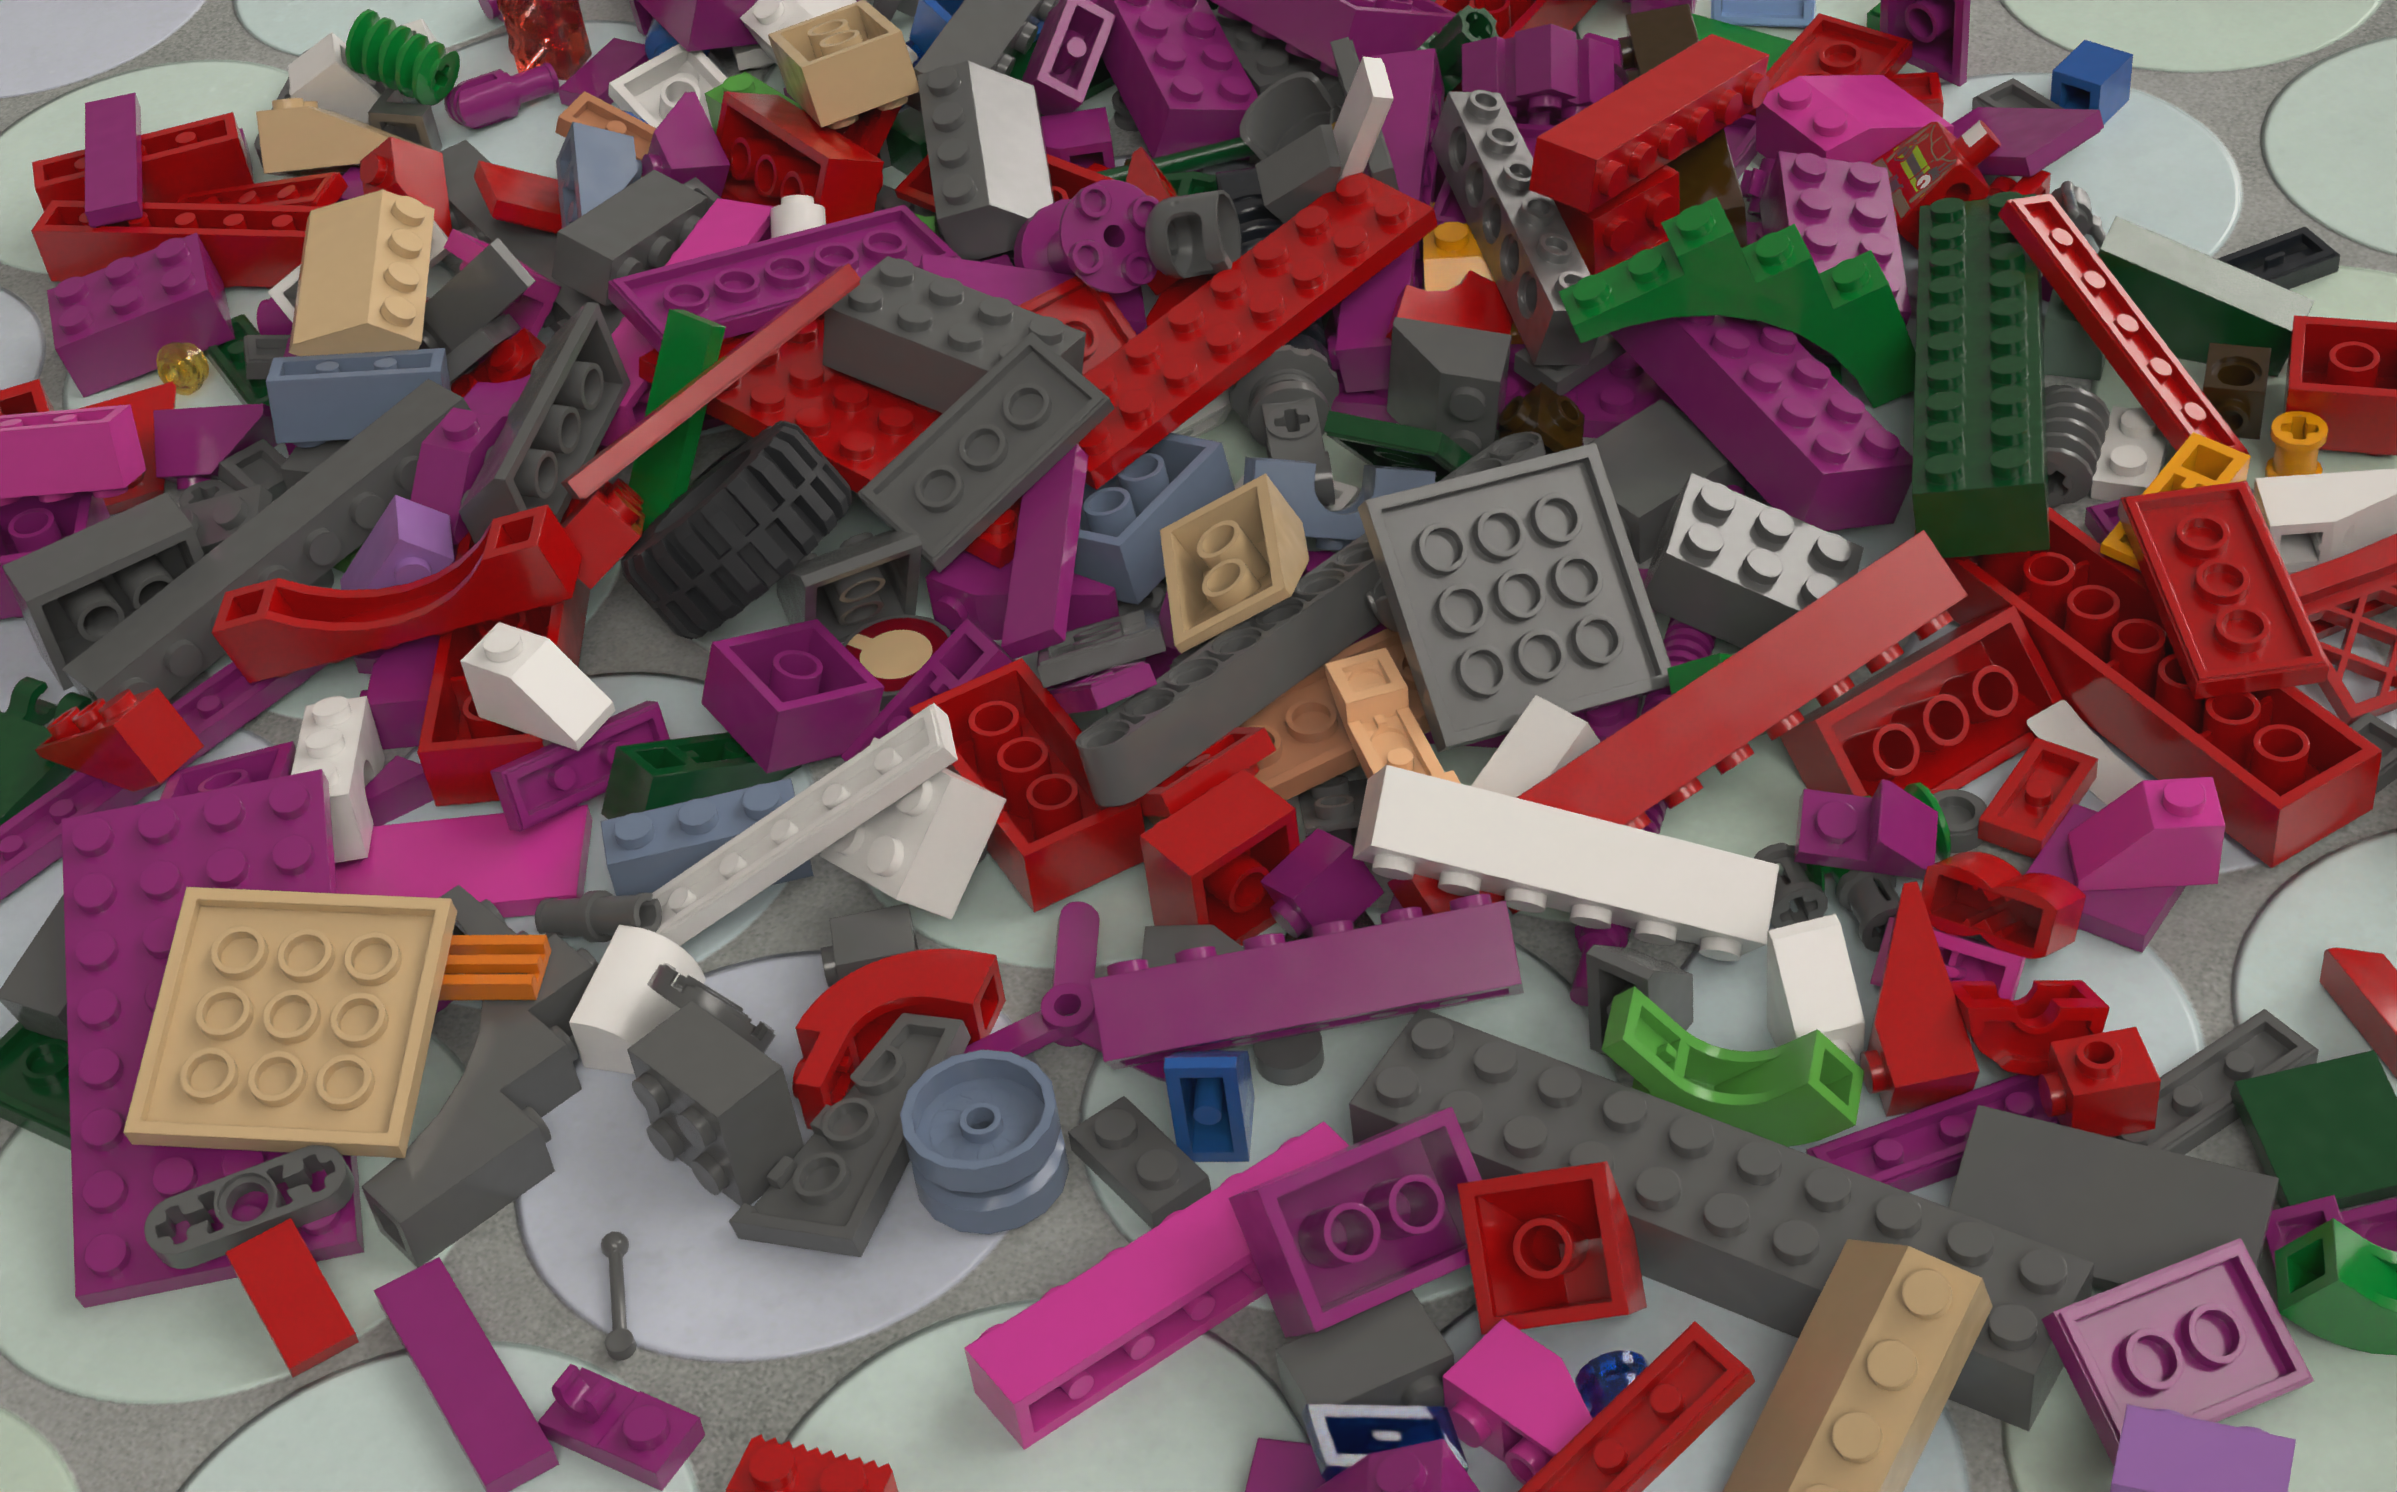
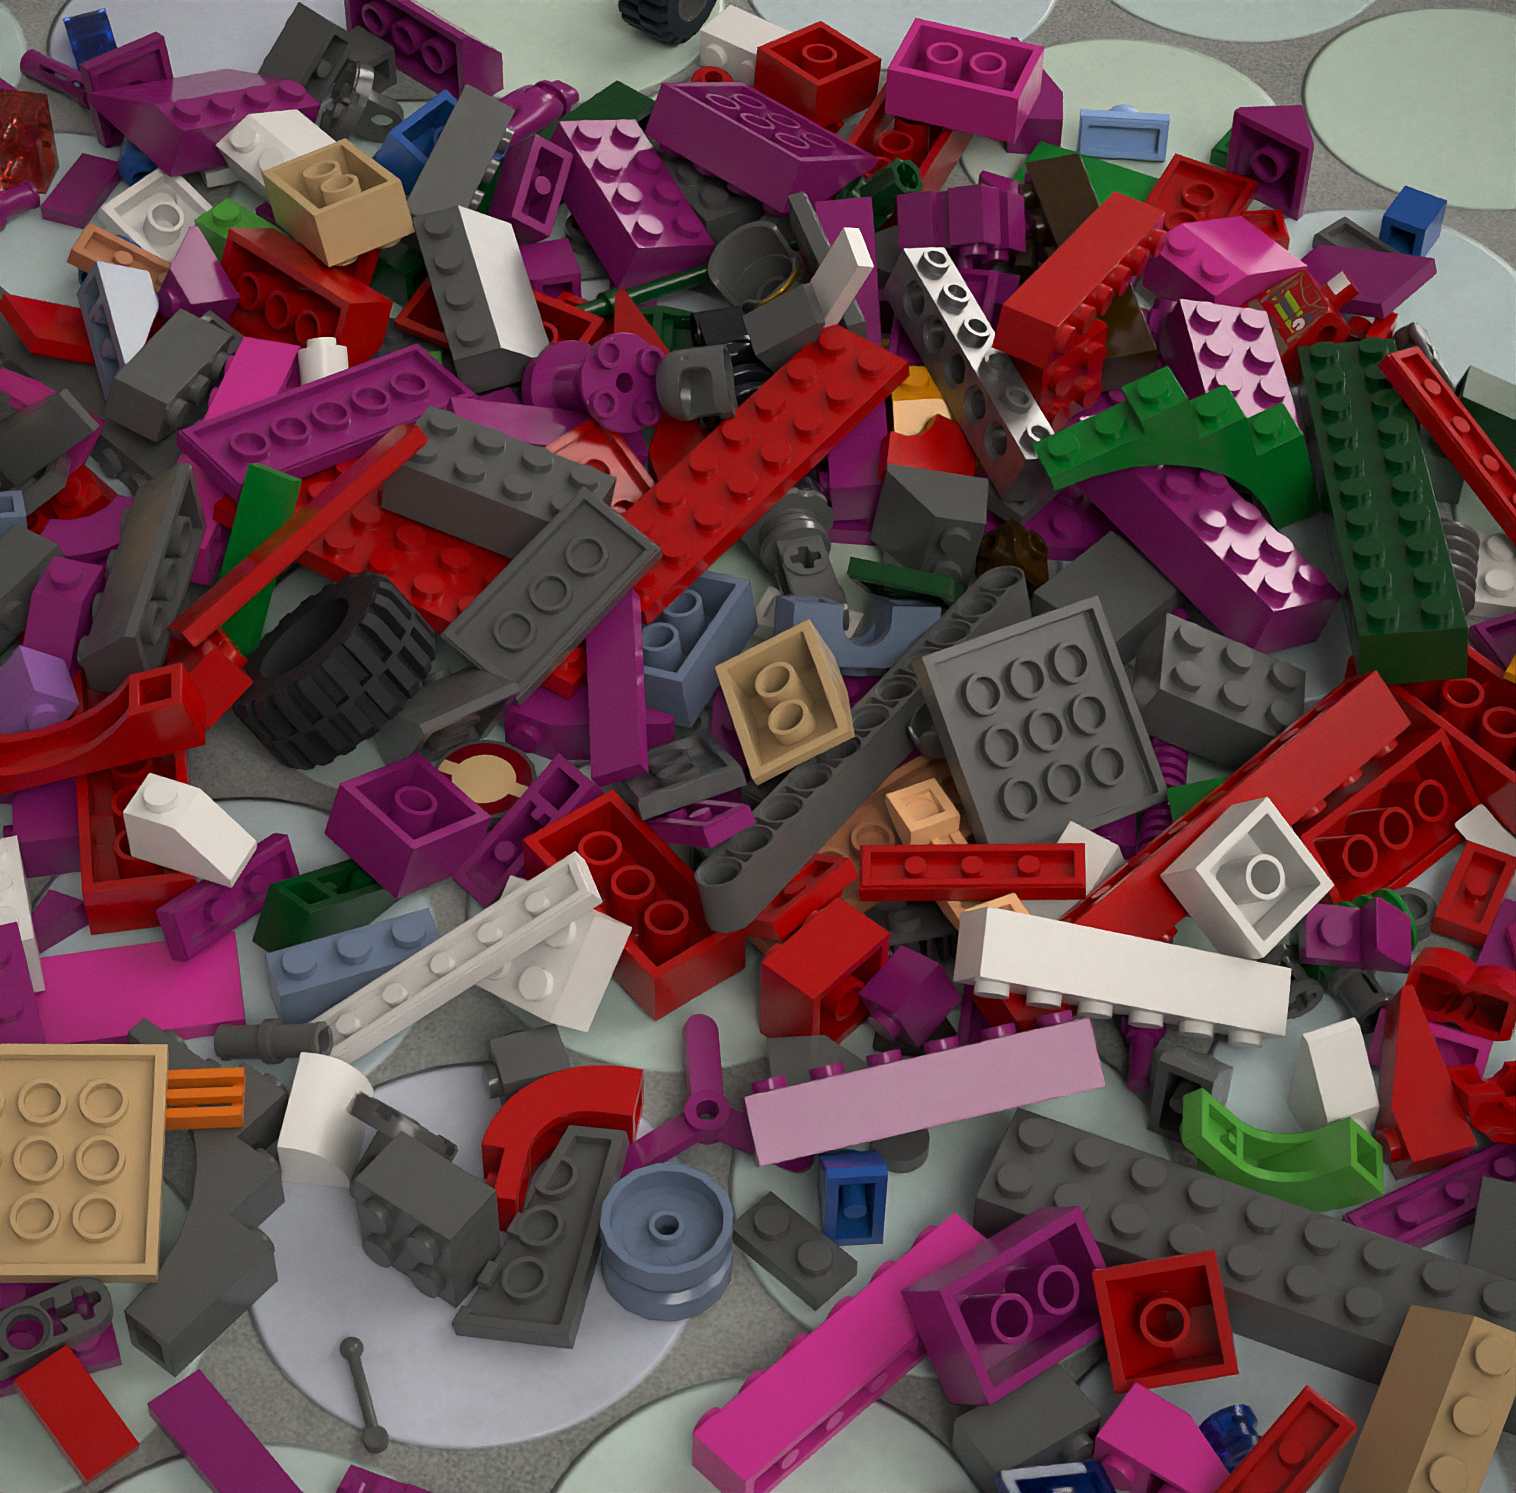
camera: 15 degrees left, 5 degrees up
none -> red tile [859,843,1086,902]
none -> white brick [1160,797,1334,960]

